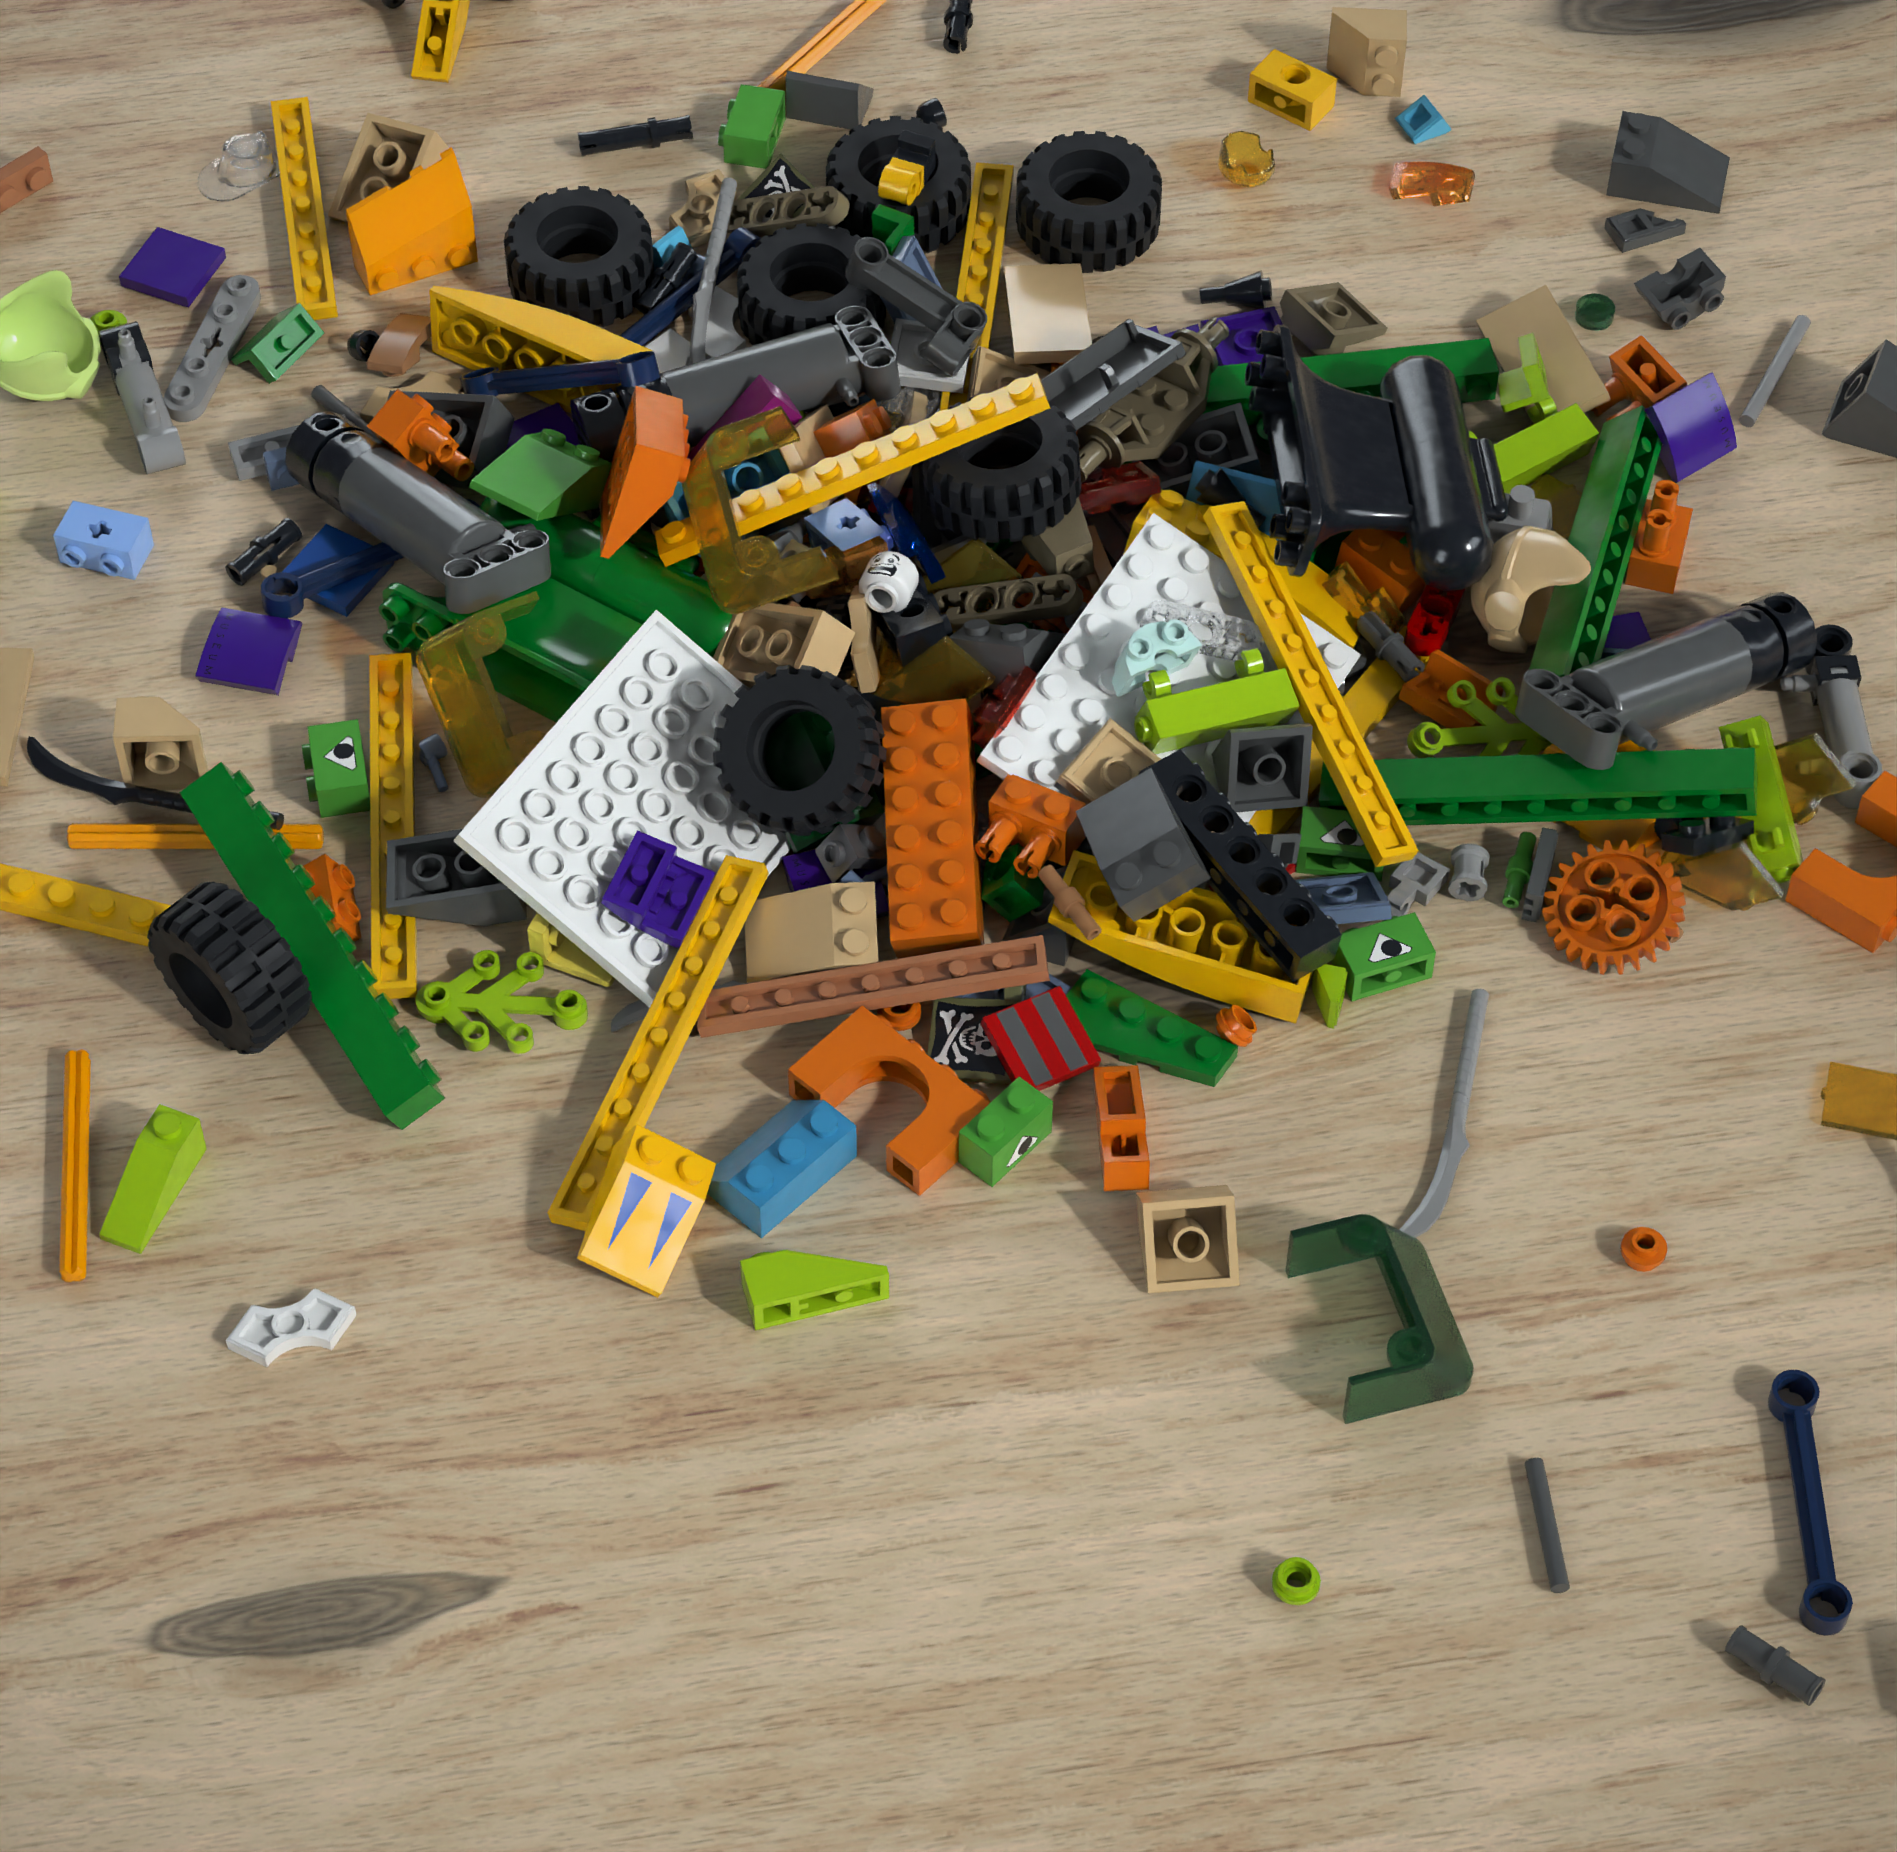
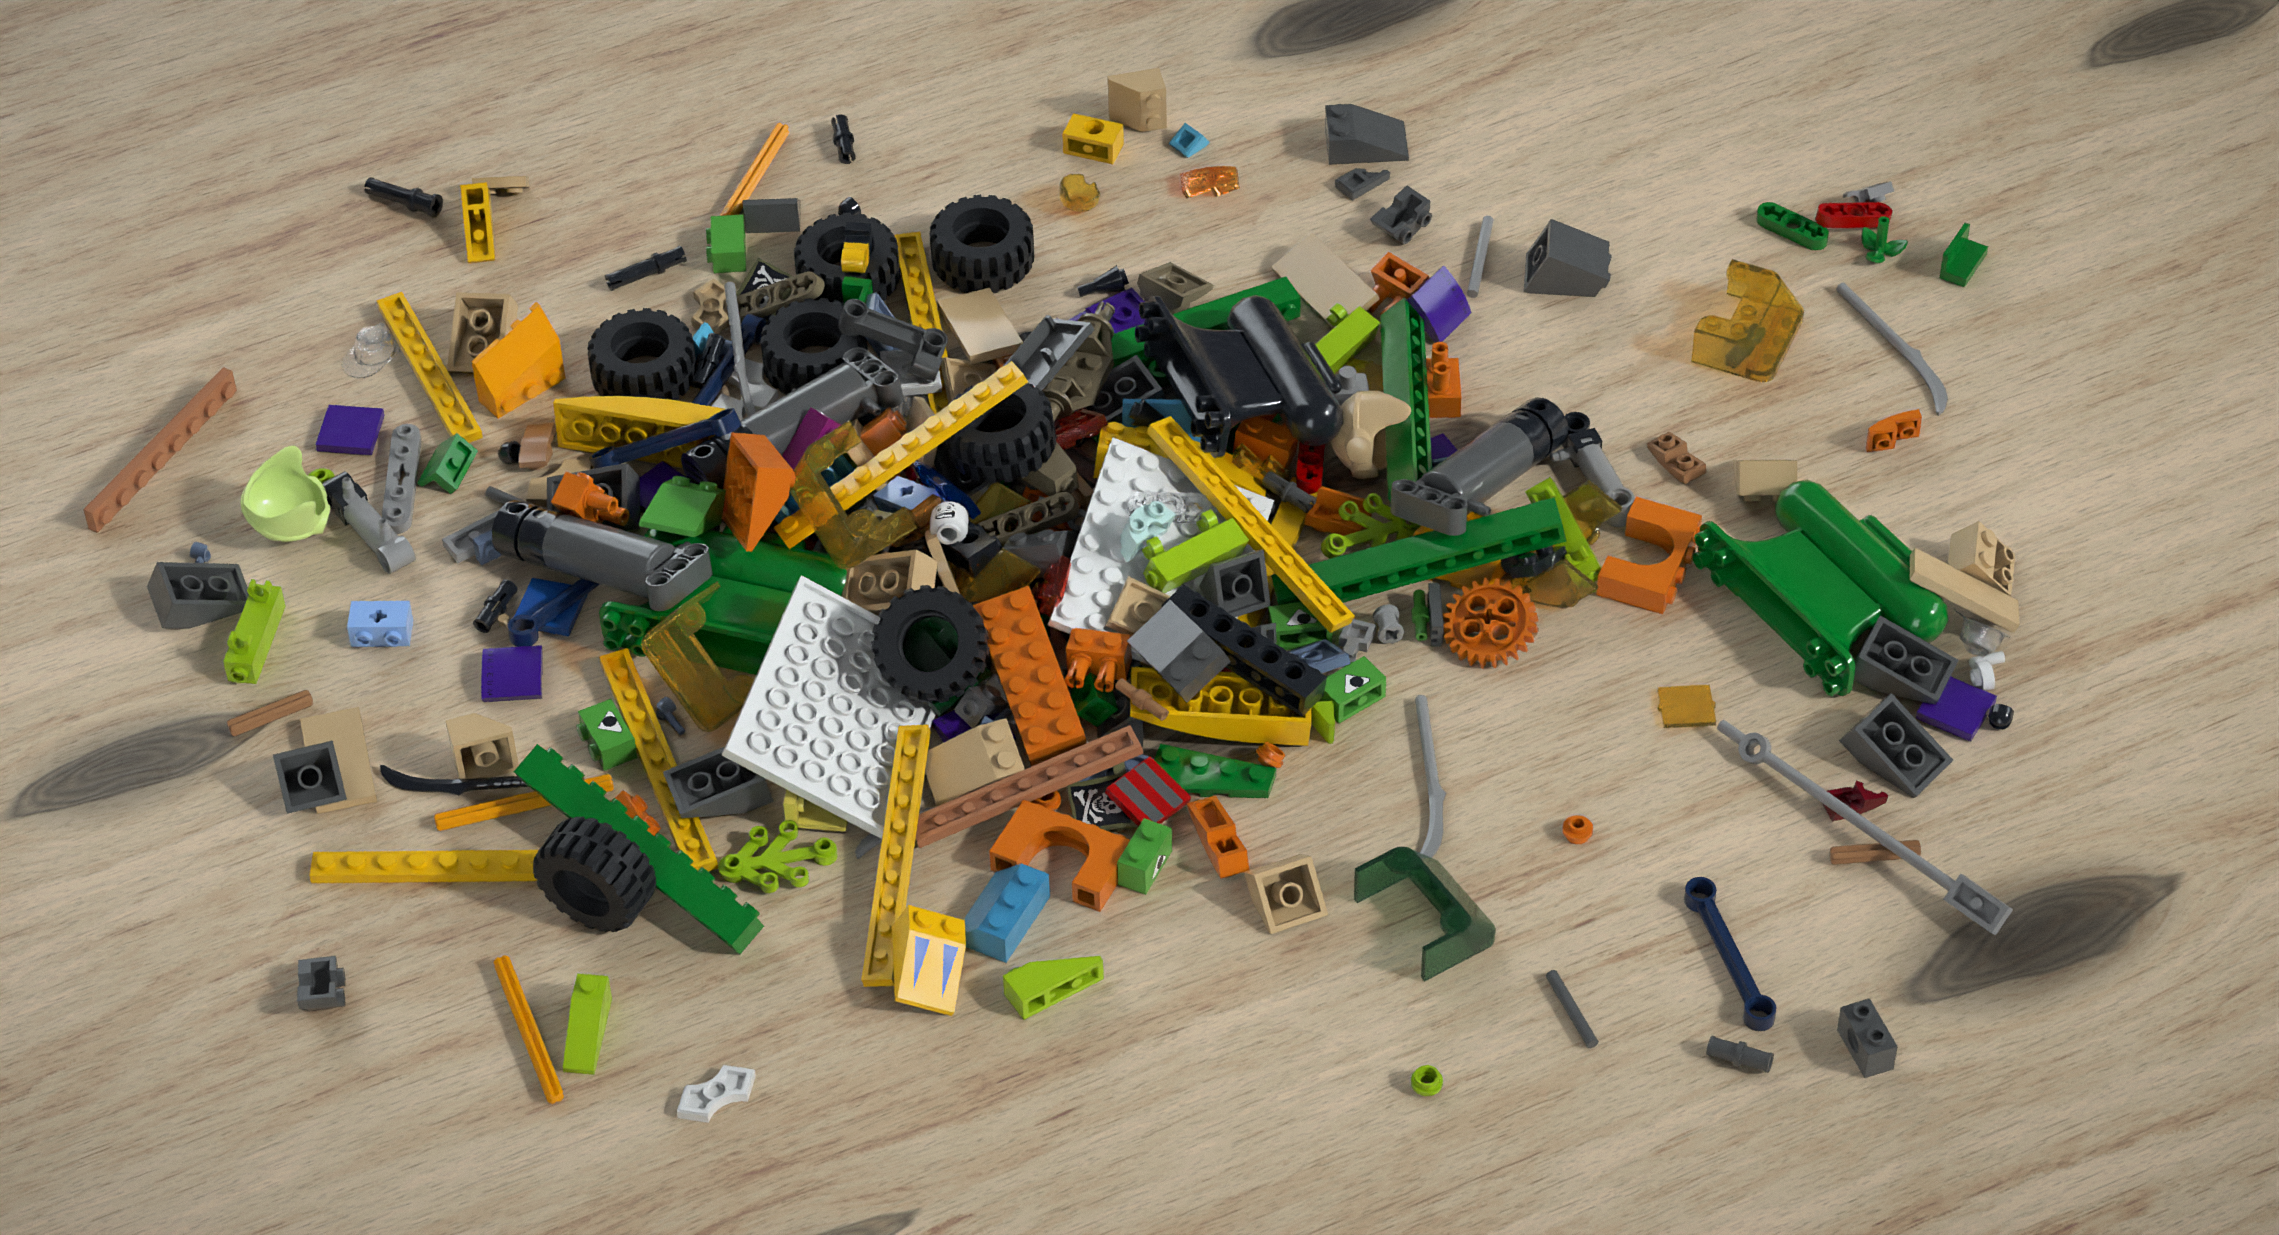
camera: 15 degrees left, 5 degrees down
dark purple slope [601,830,716,949] -> none
lime panel [1498,333,1550,412] -> none
clear green tile [1575,293,1615,331] -> none

